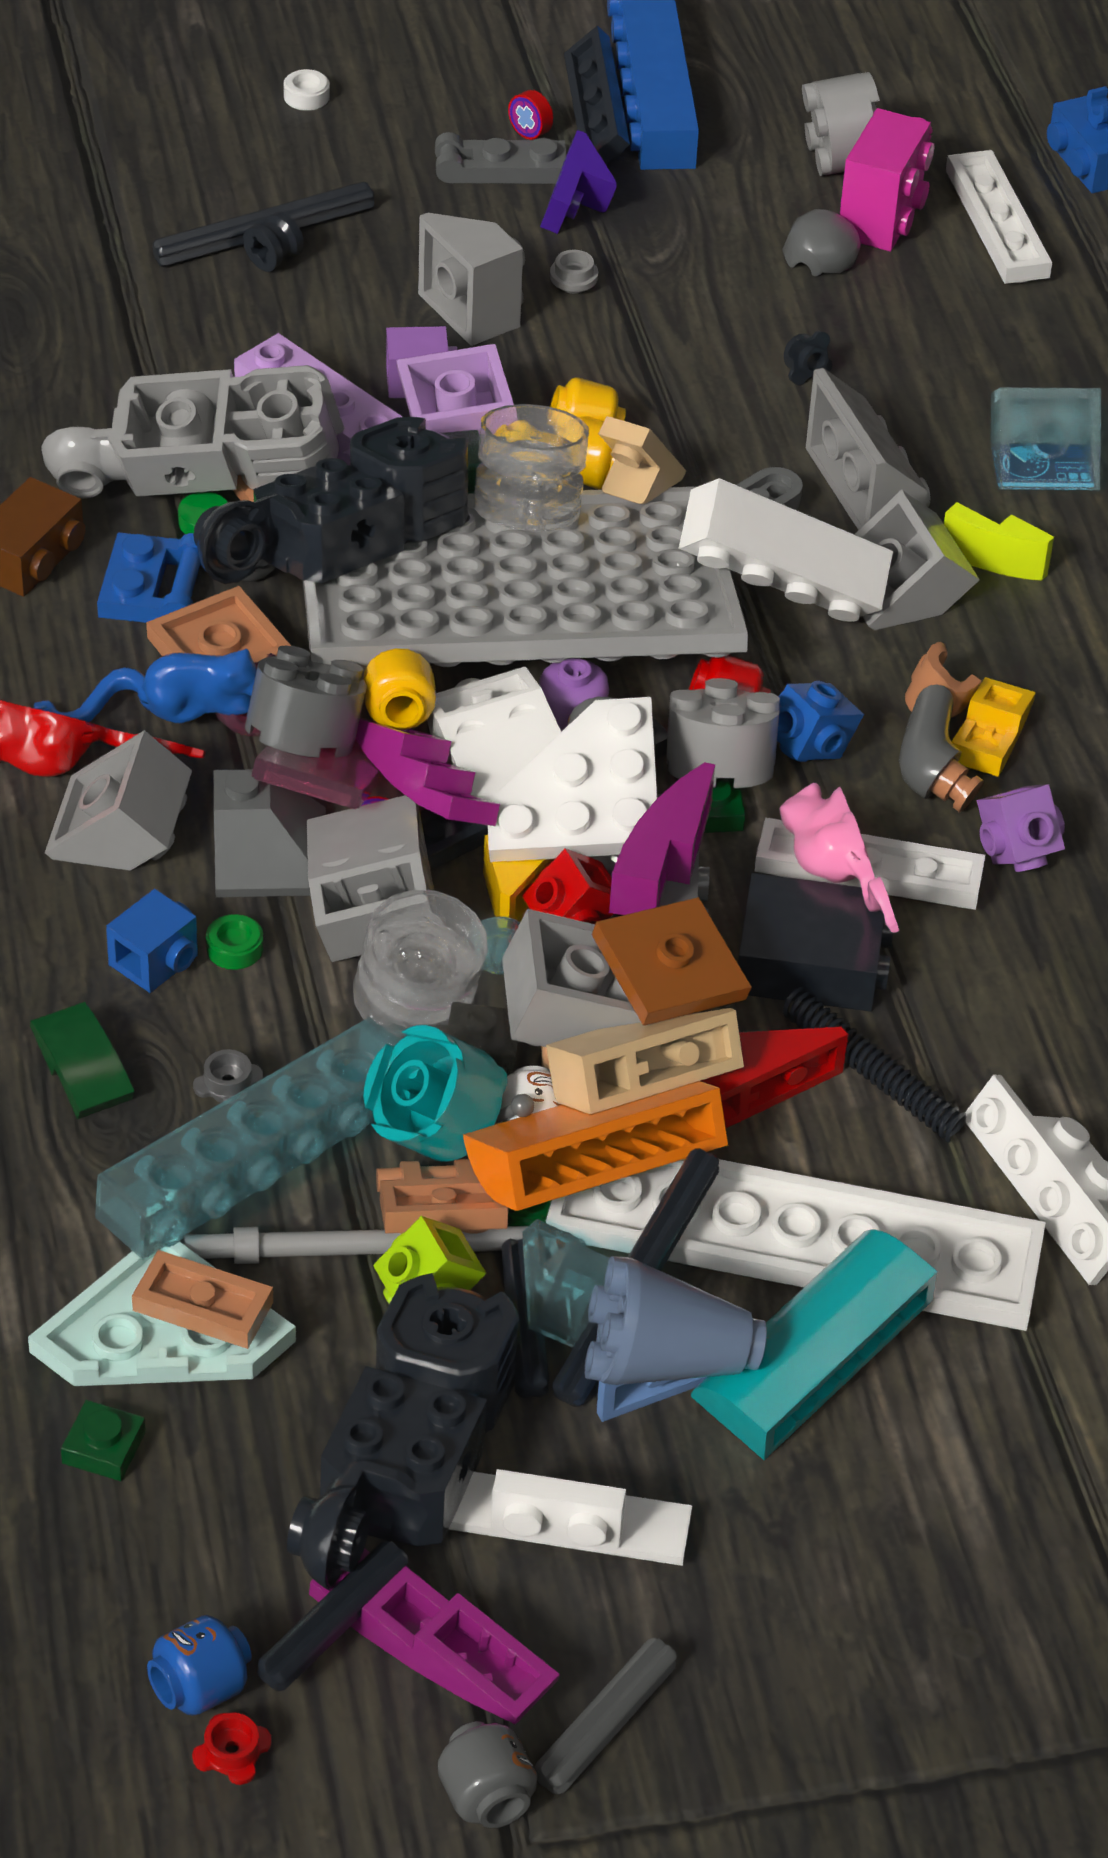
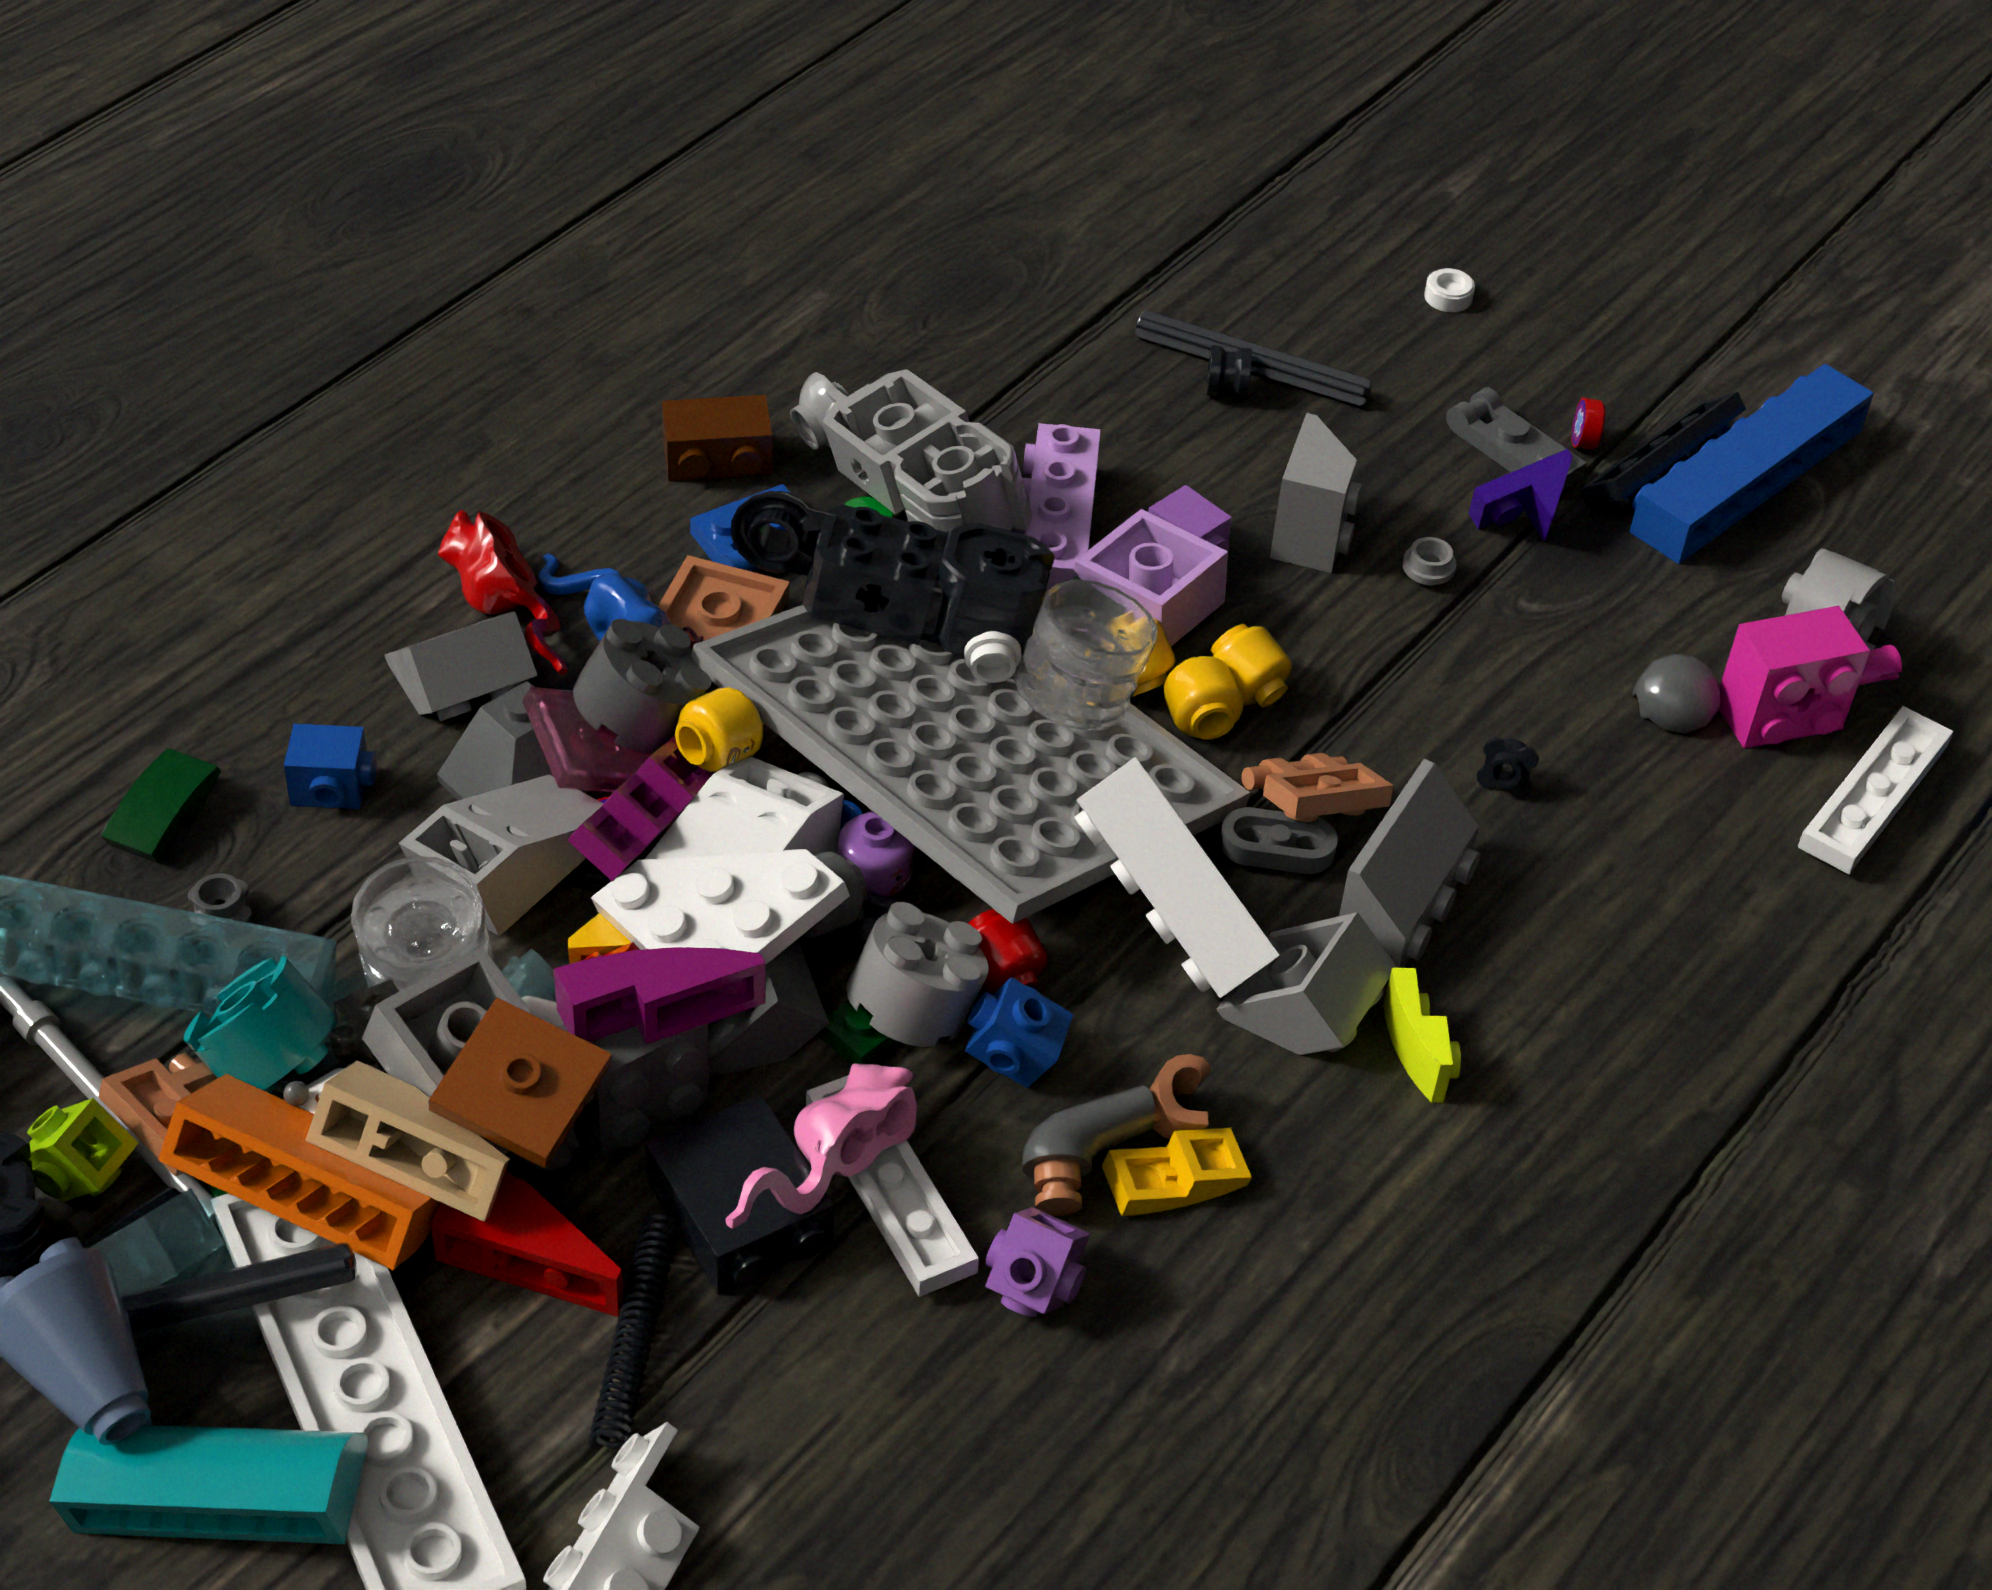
camera: 50 degrees right, 0 degrees up
green tile [206,914,263,970] -> none
tan slope [598,416,686,504] -> none
clear light blue slope [991,388,1101,491] -> none
none -> white plate [964,631,1021,683]
none -> nougat plate [1242,753,1394,822]

